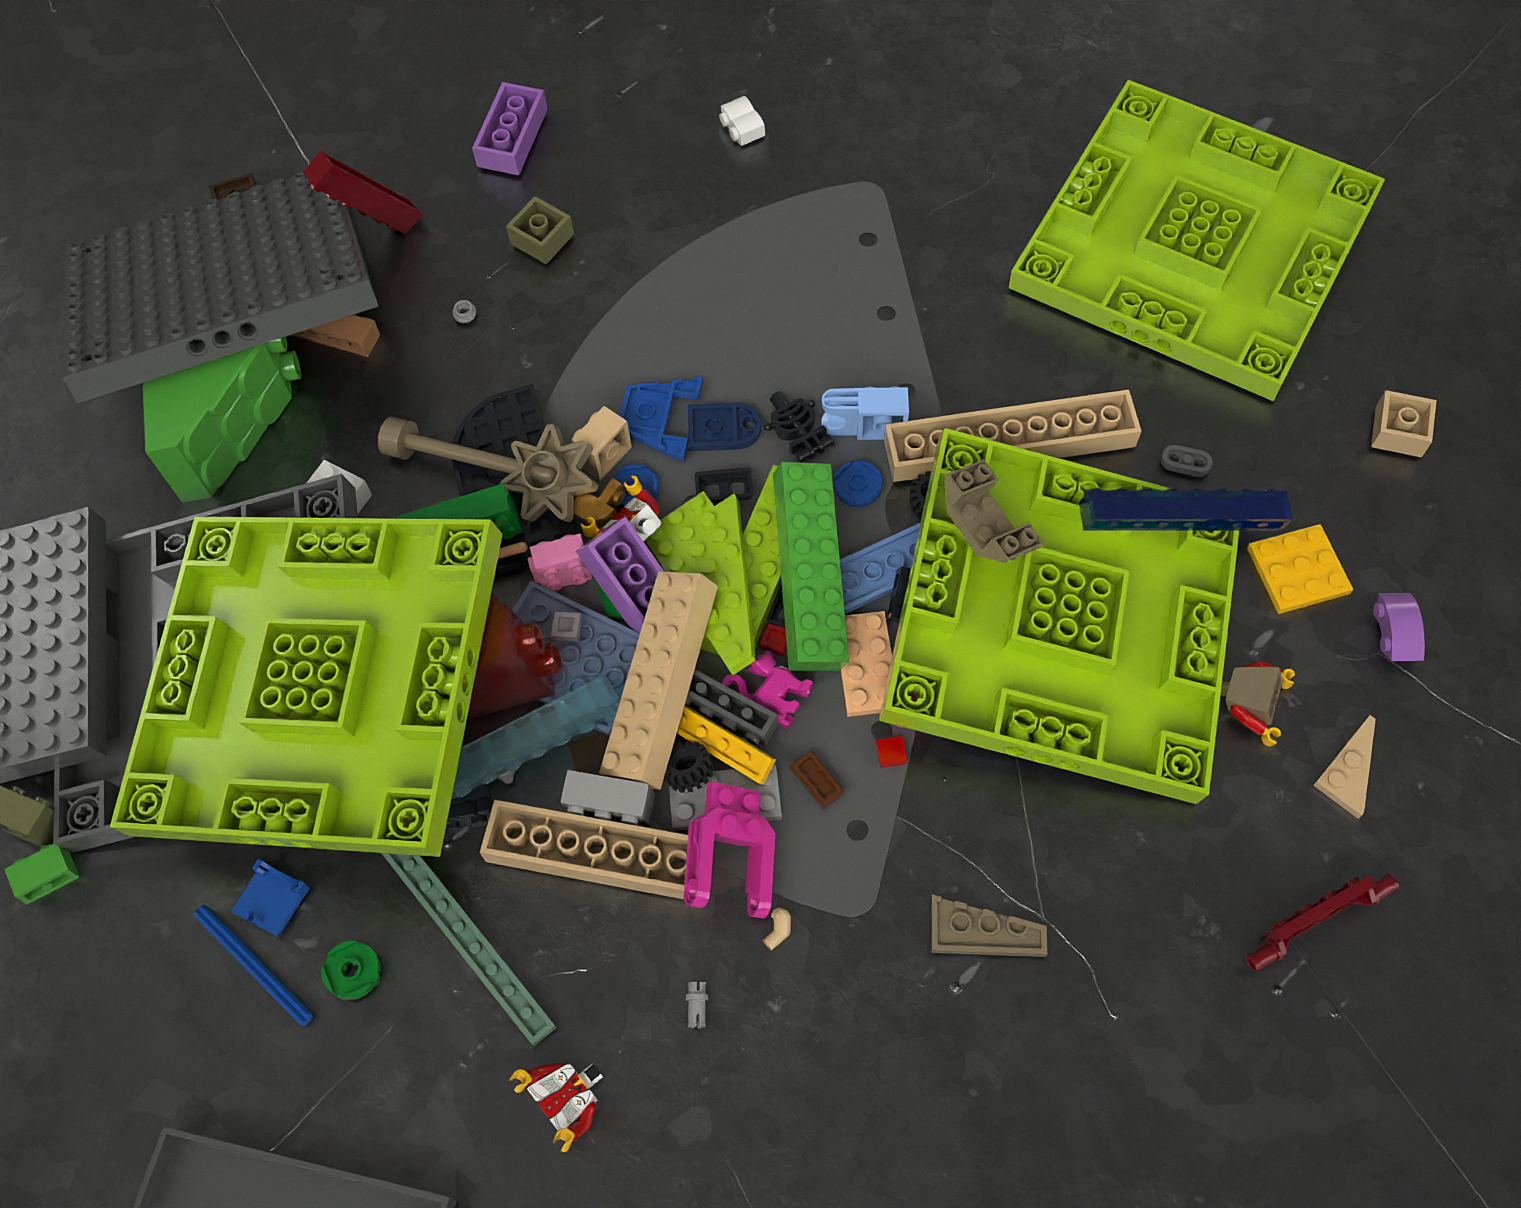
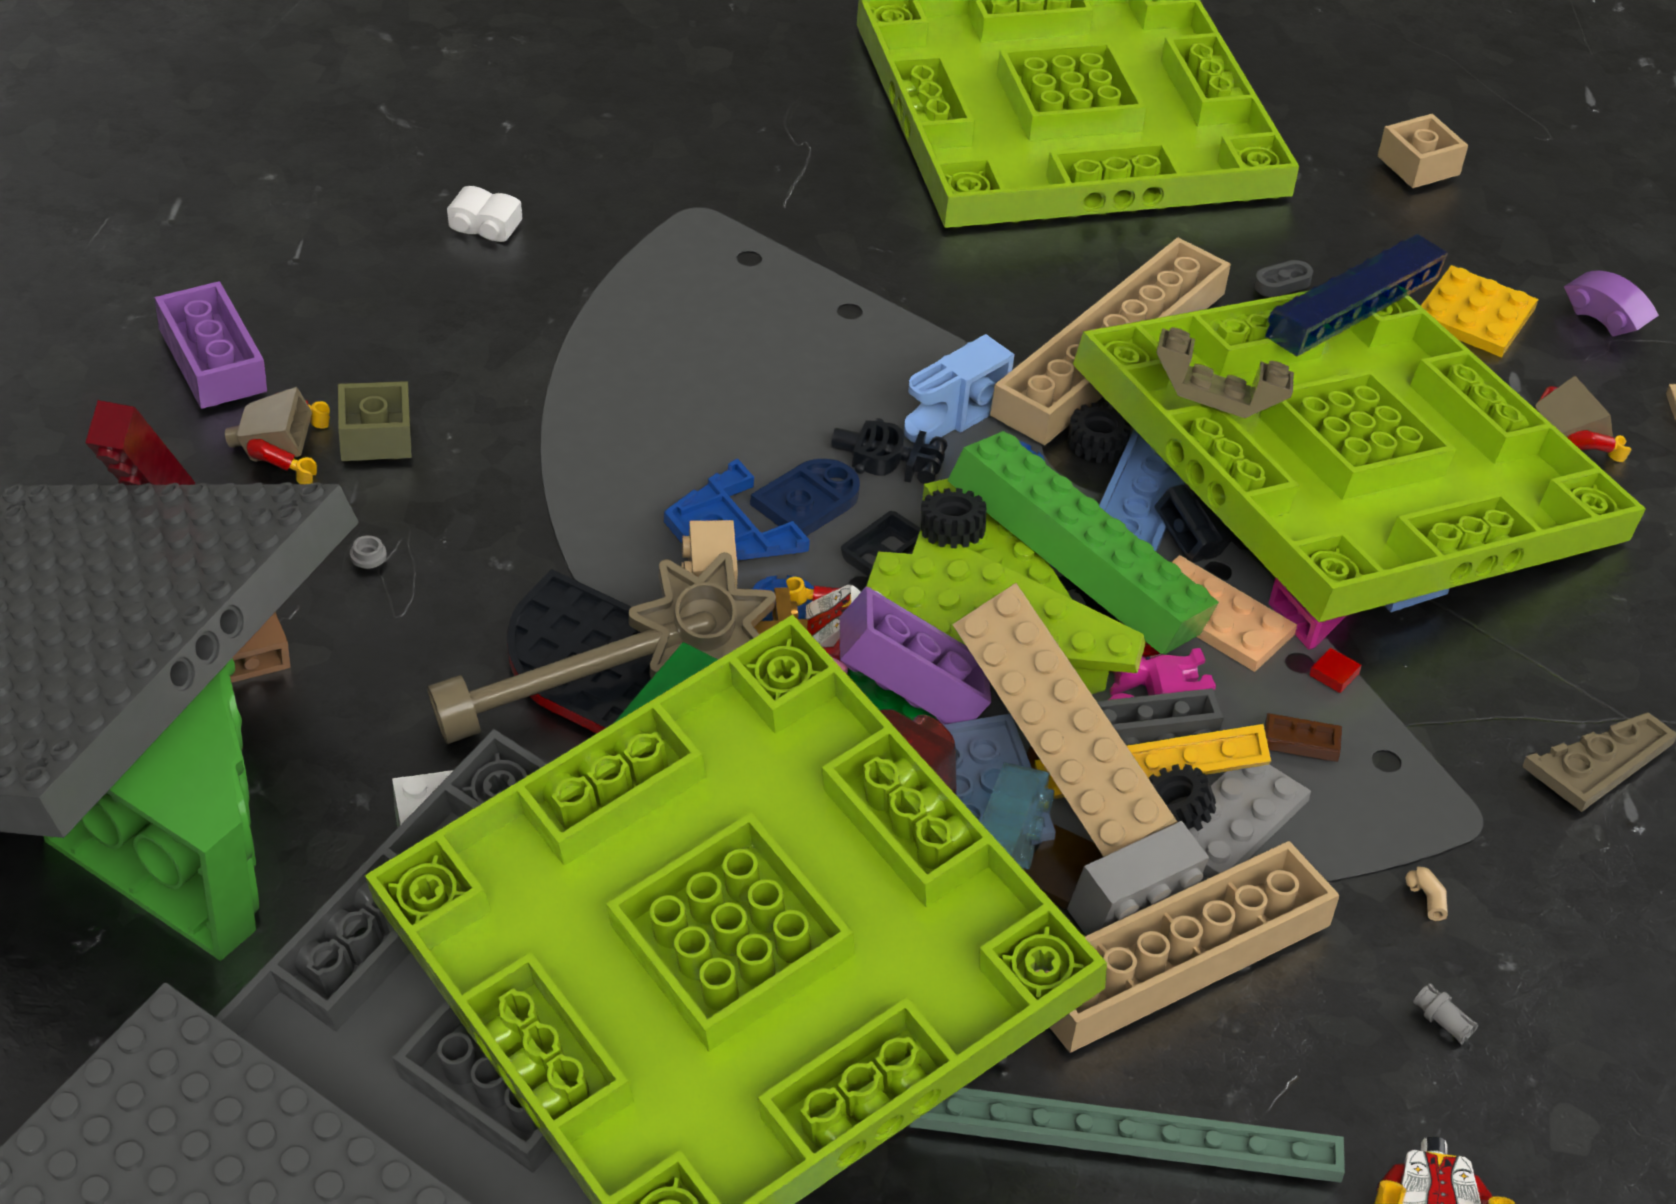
camera: 50 degrees left, 20 degrees down
dark pink plate [684,782,775,919] -> none
none -> dark tan torso [225,387,330,484]
none -> black tyre [921,488,987,548]

